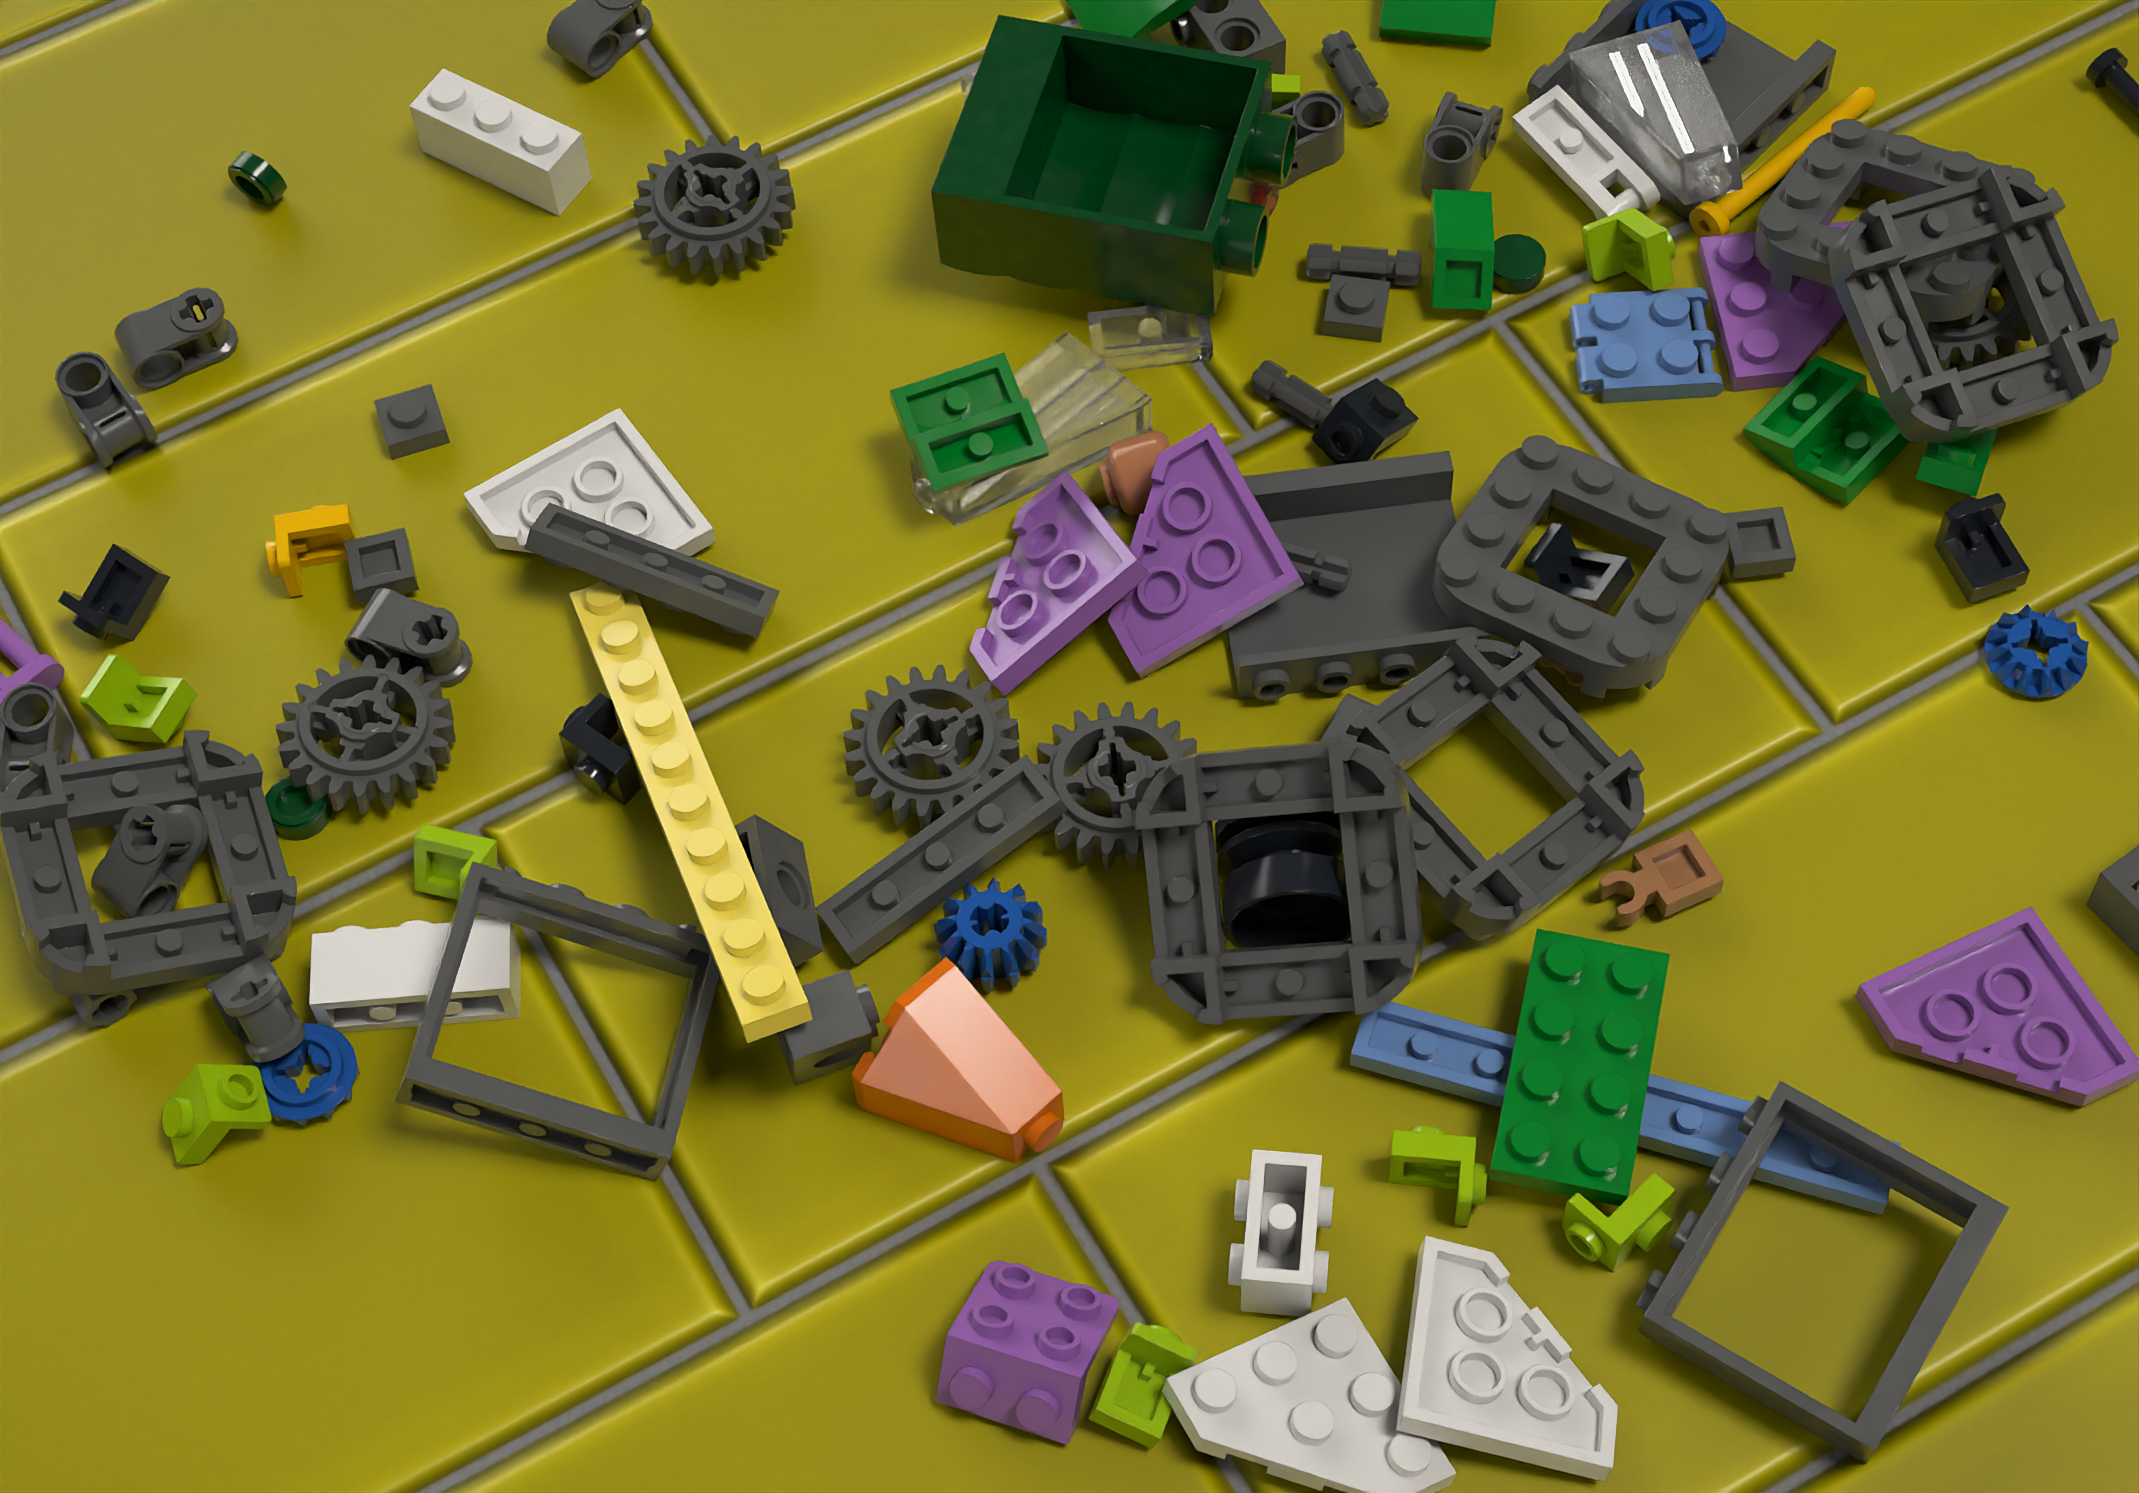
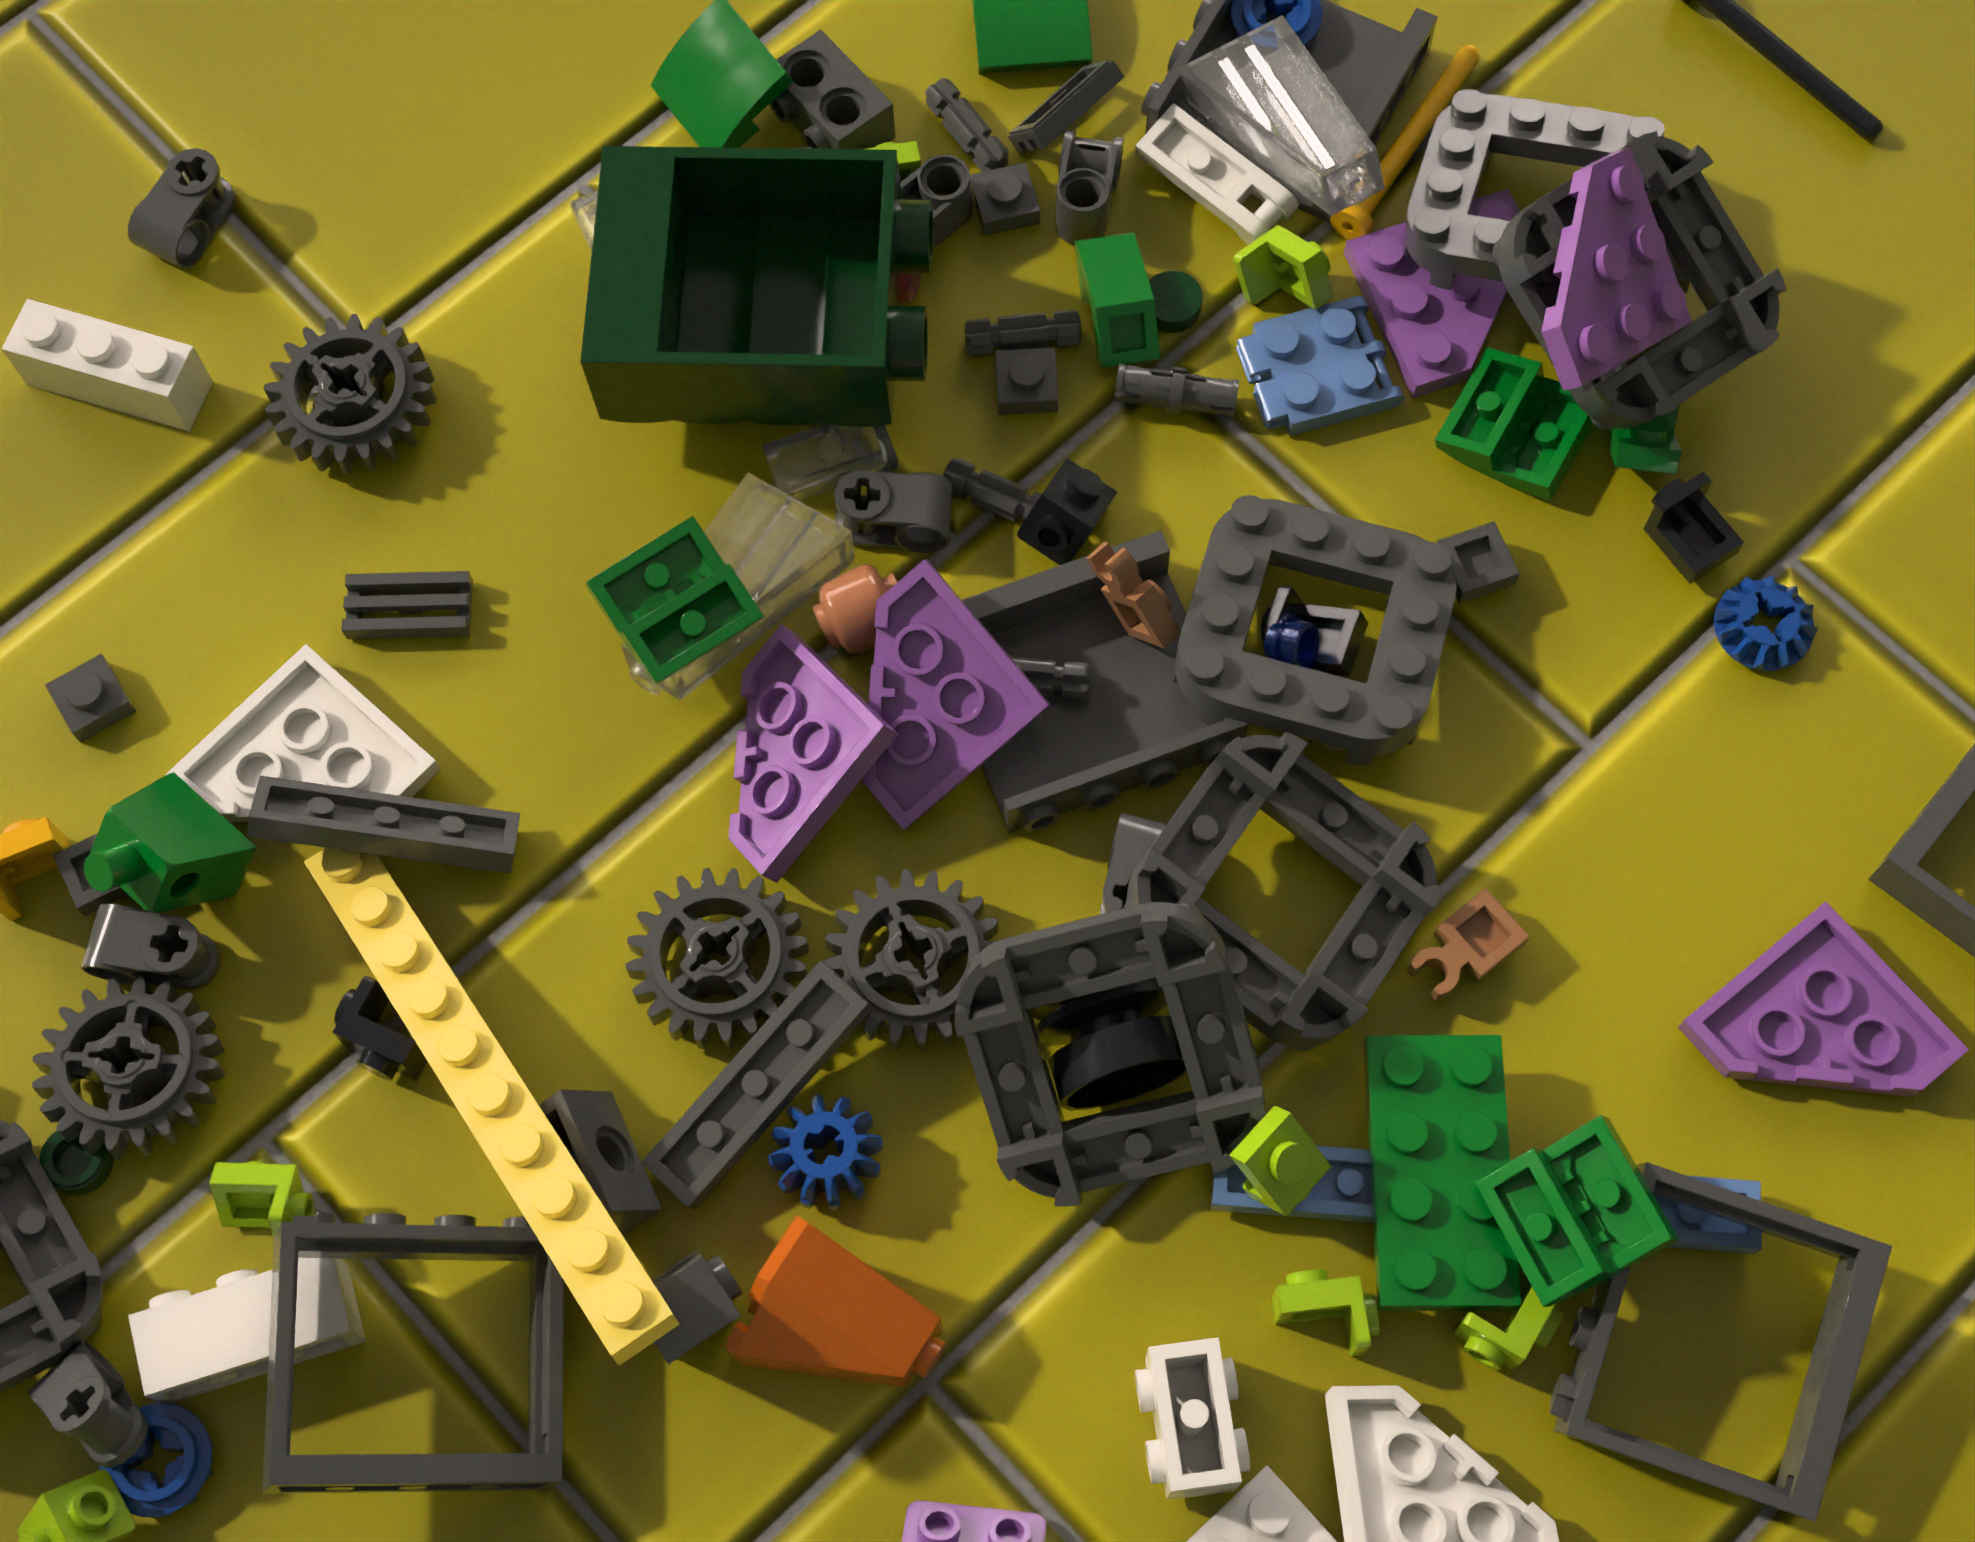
camera: 15 degrees left, 10 degrees up
none -> green torso [84,772,257,913]
none -> dark grey tile [342,571,473,639]
none -> dark grey piece [834,470,953,553]
none -> dark grey plate [970,162,1040,236]
none -> dark grey tile [1008,60,1124,153]
none -> medium nougat plate [1086,542,1181,648]
none -> dark grey pin [1114,363,1239,419]
none -> lime bracket [1229,1105,1332,1217]
none -> clear blue plate [1264,613,1320,669]
none -> green slope [1475,1115,1680,1307]
none -> medium lavender plate [1541,147,1692,391]

